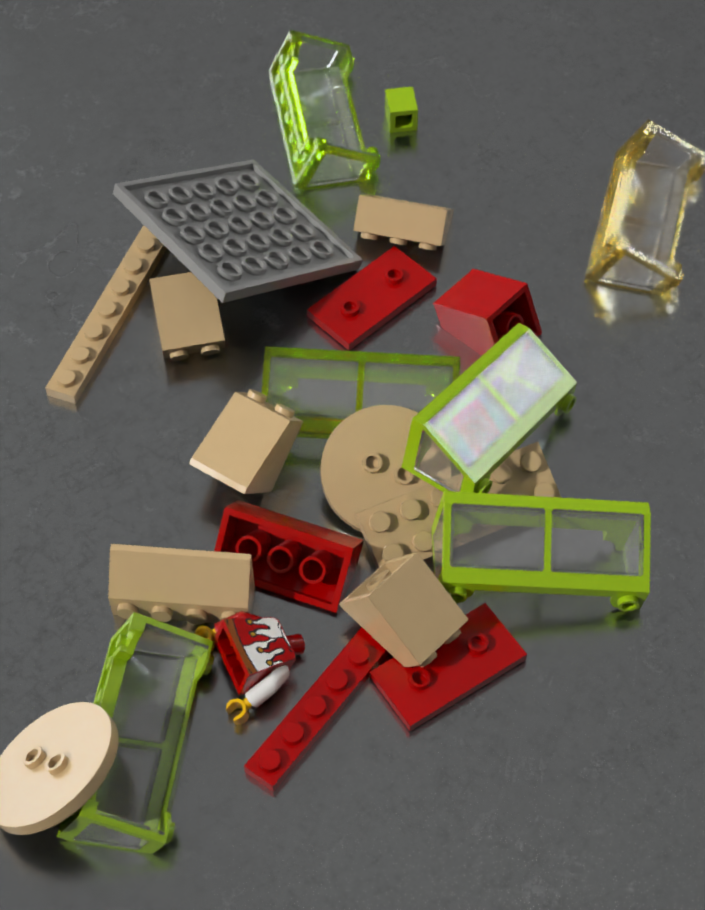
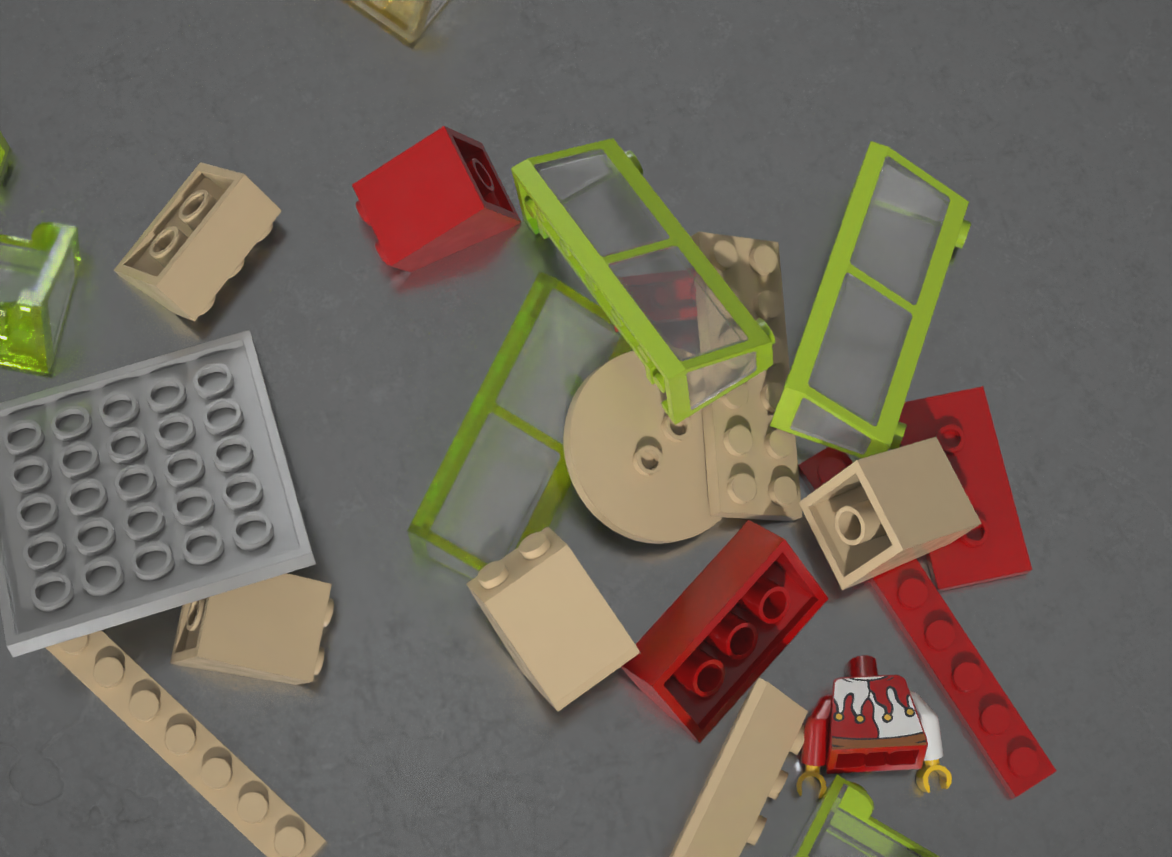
camera: 75 degrees left, 20 degrees up
red plate [307,246,437,351] -> none

